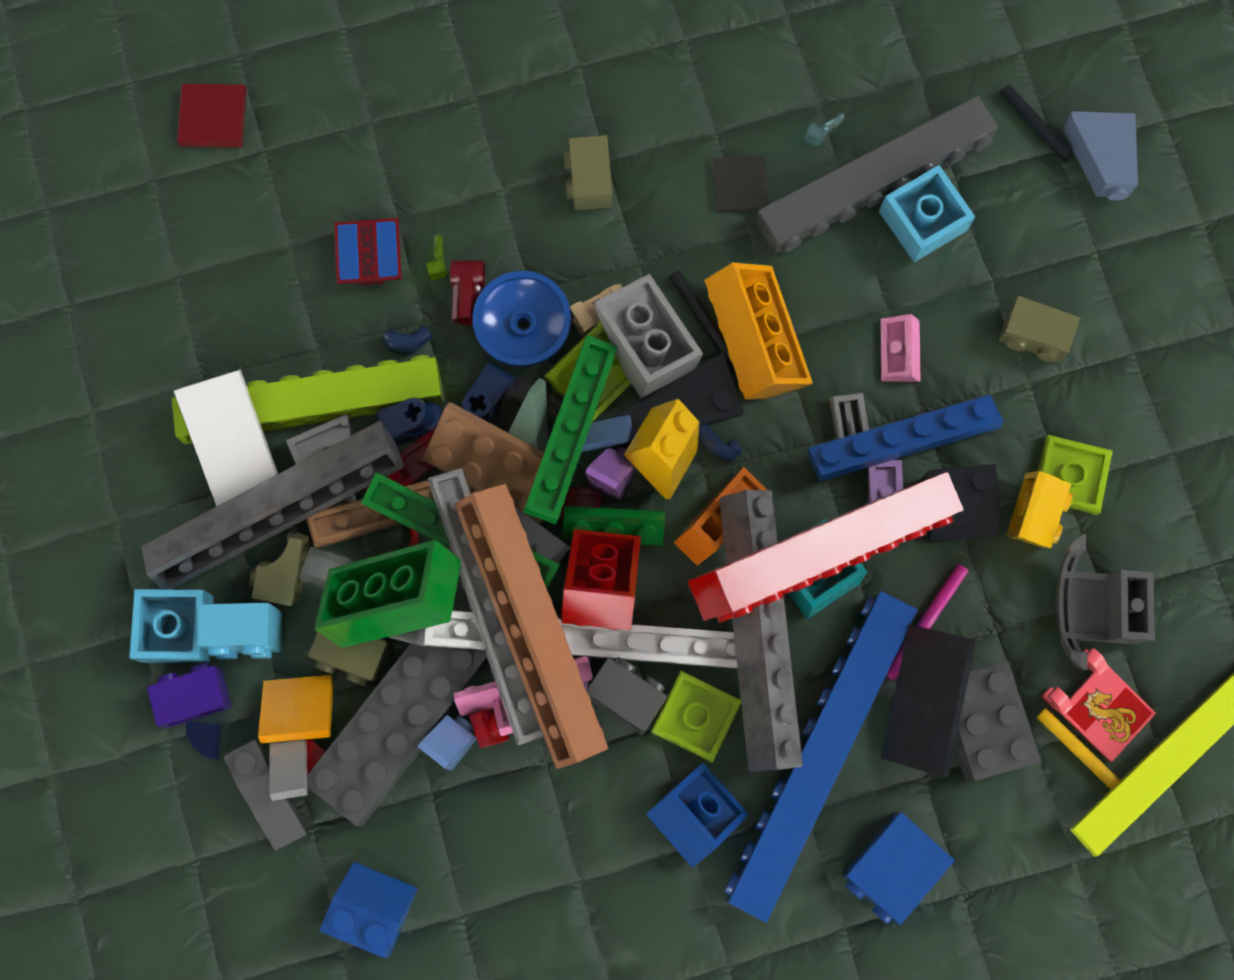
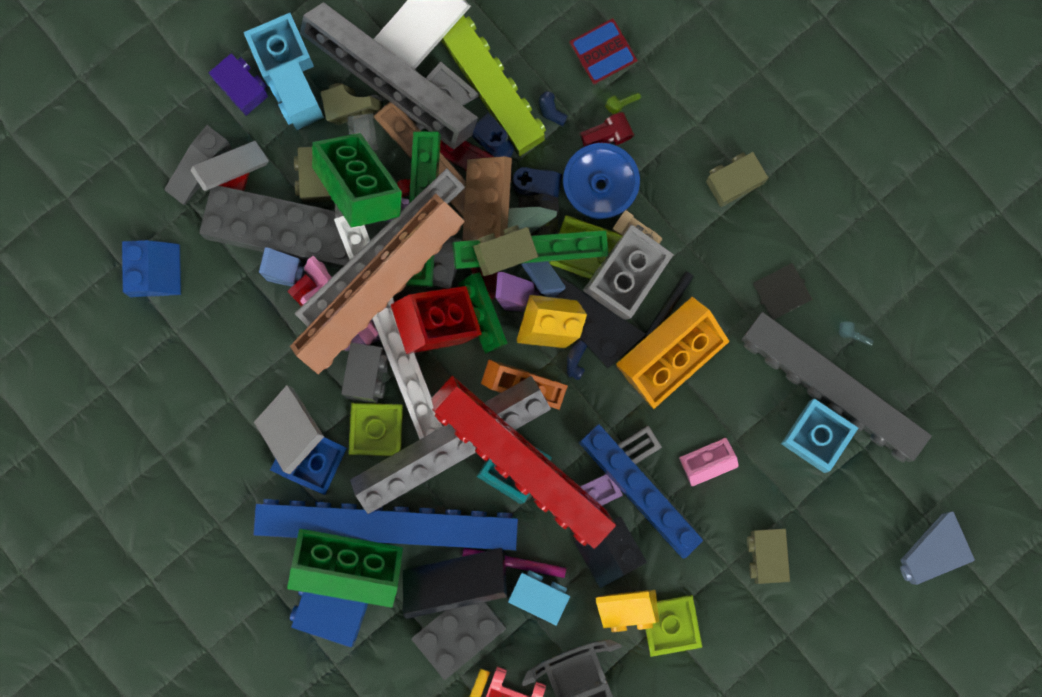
camera: 70 degrees right, 5 degrees up
clear blue tile [186,721,223,760] -> none
light orange tile [258,675,334,744] -> none
black bar [1000,84,1073,161] -> none
none -> light grey tile [254,385,324,474]
none -> green brick [287,528,403,608]
none -> olive brick [473,225,538,276]
none -> medium azure brick [508,570,570,626]

